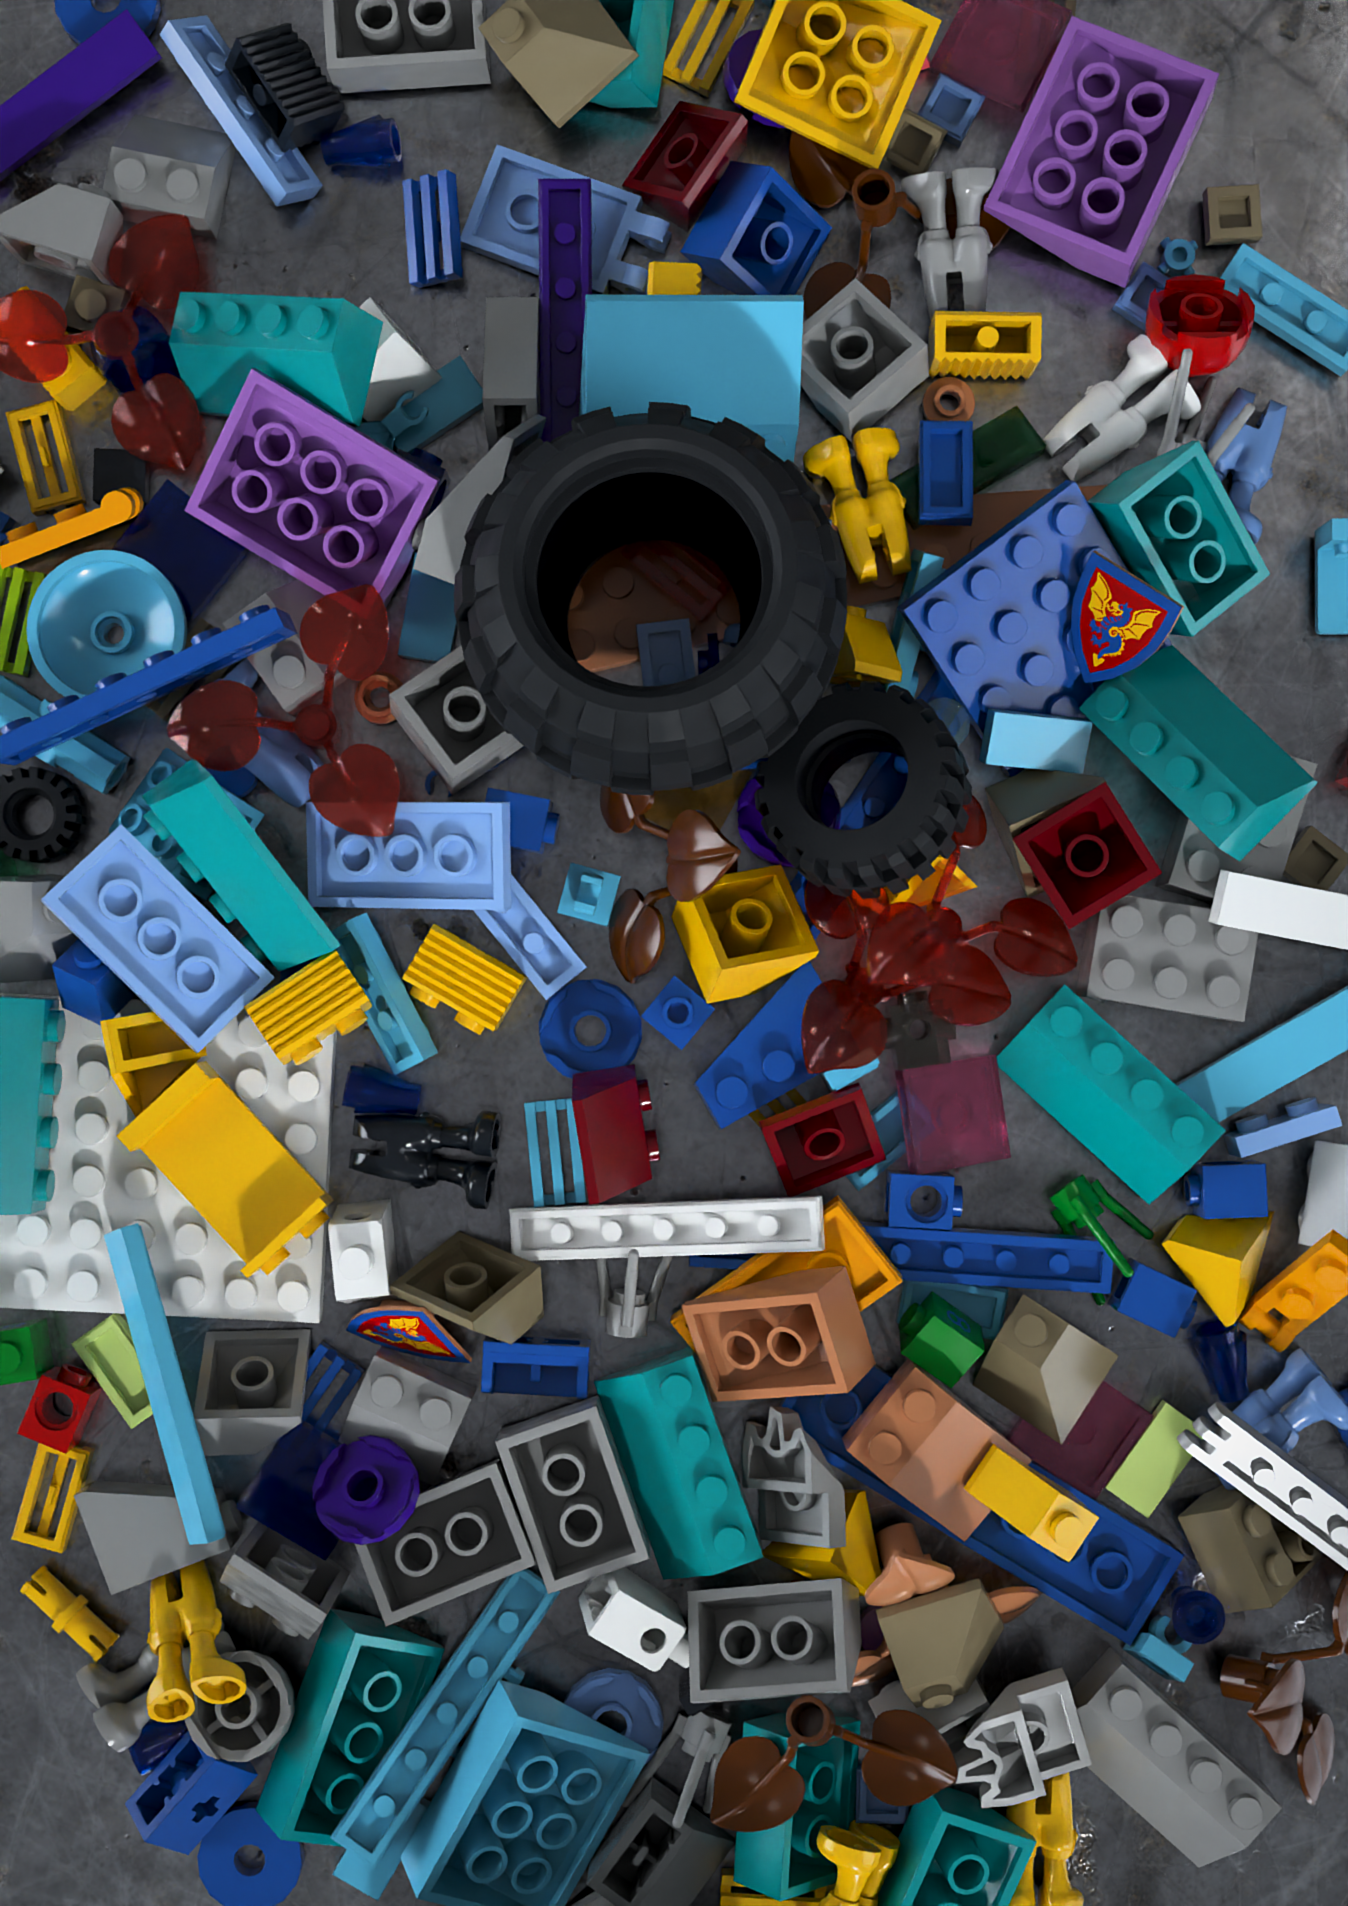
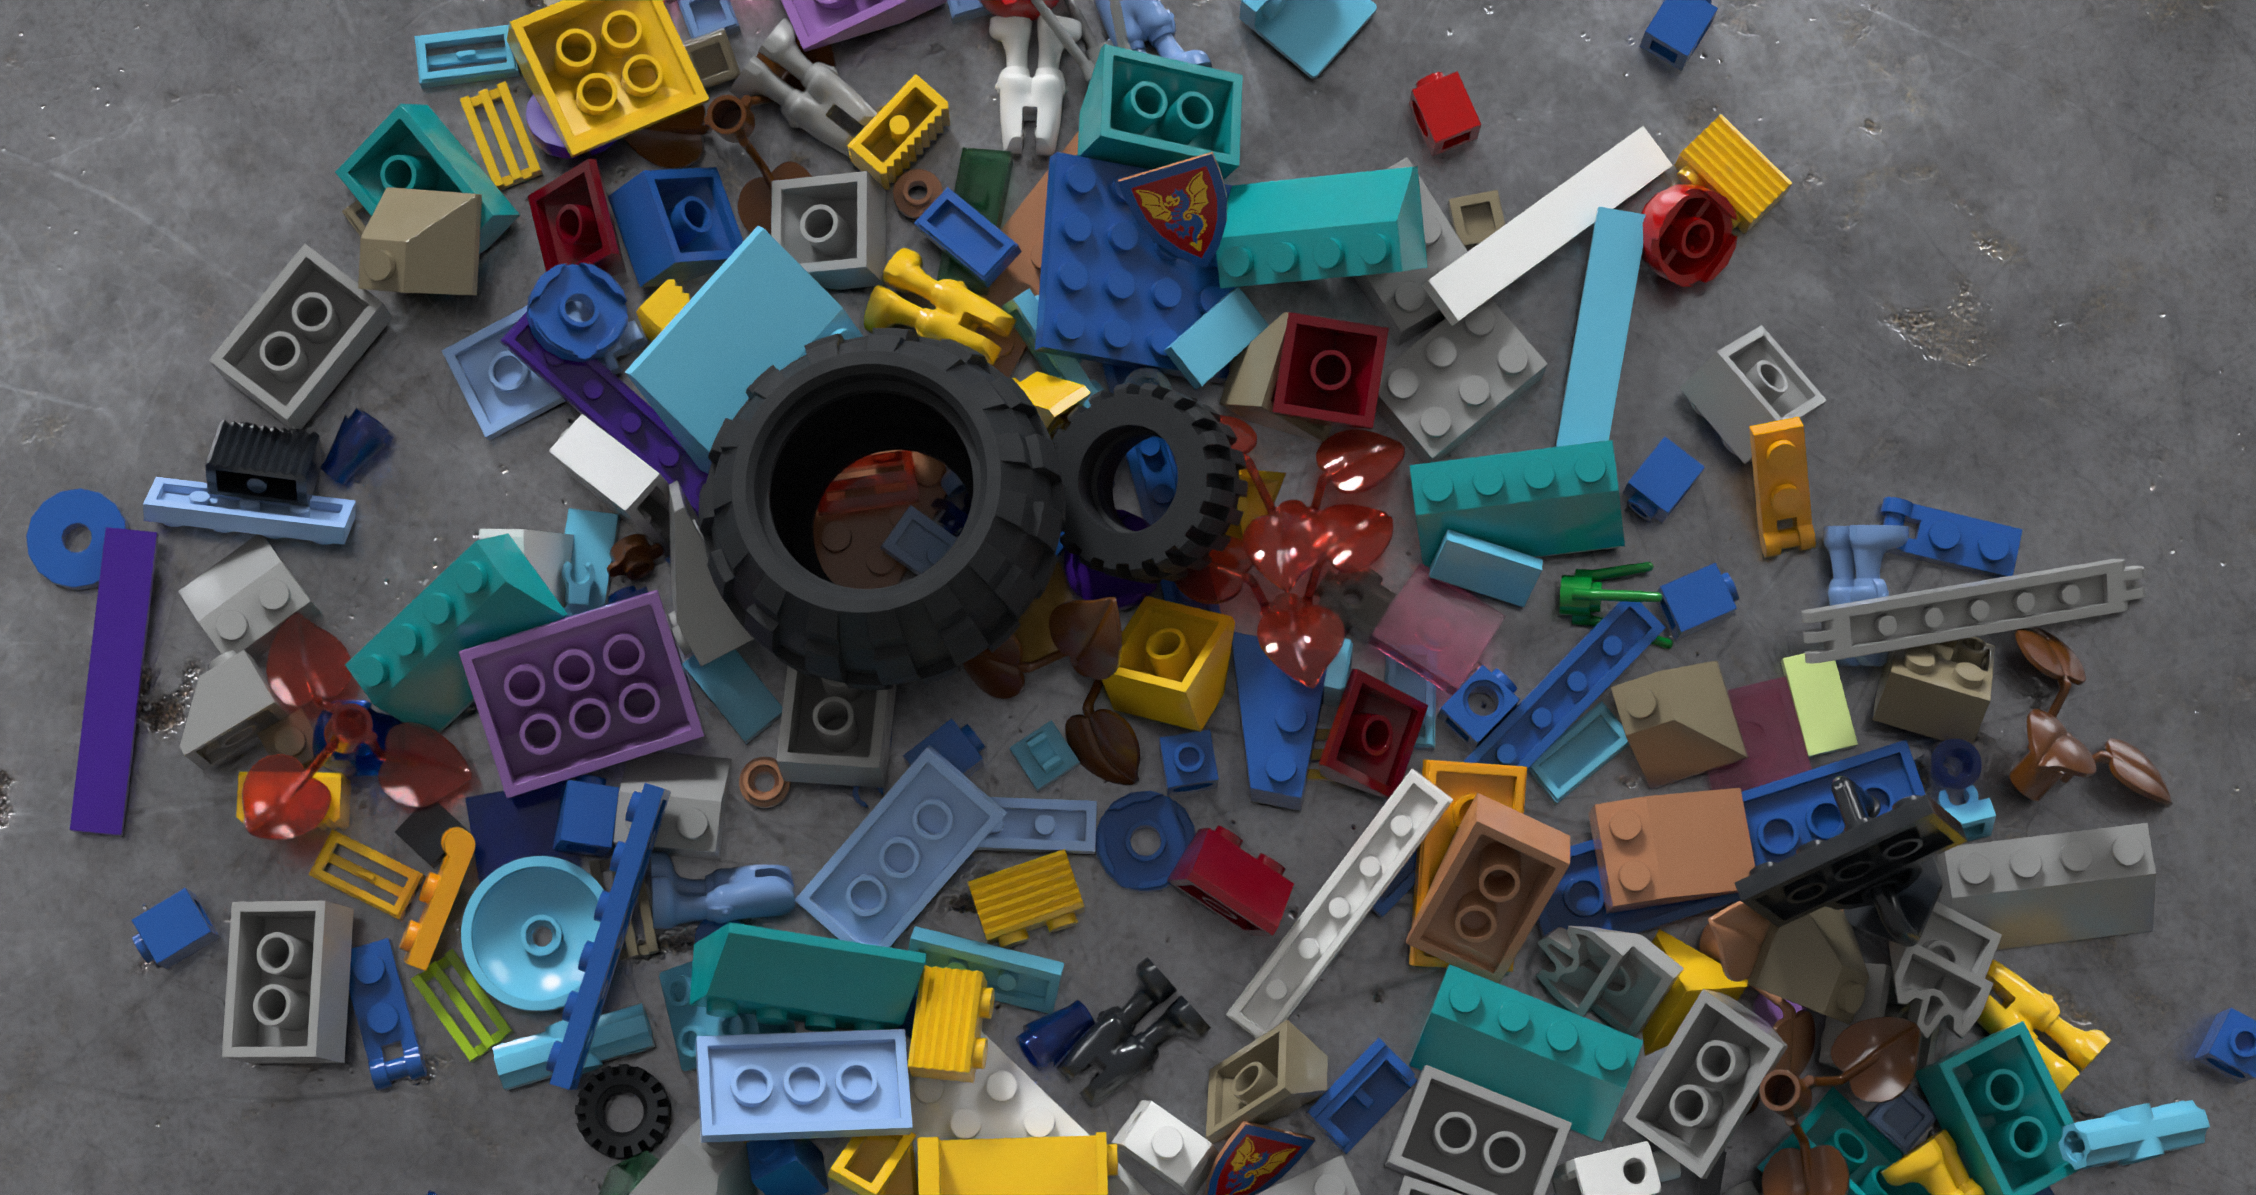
camera: 50 degrees left, 10 degrees down
clear red plant [167,584,400,837] -> none
blue tile [402,169,463,288] -> none
medium azure tile [524,1098,587,1208] -> none
light grey plant [595,1249,673,1338] -> none
green brick [898,1291,985,1388] -> none
yellow slope [964,1444,1099,1562] -> none
yellow slope [1161,1211,1275,1328] -> none
clear blue cone [1194,1320,1250,1403] -> none
light blue plate [1223,1097,1343,1158] -> none
none -> blue tile [526,263,628,362]
none -> blue brick [553,775,619,857]
none -> reddish brown plate [607,534,664,580]
none -> medium azure tile [1429,529,1543,607]
none -> black plate [1735,776,1968,947]

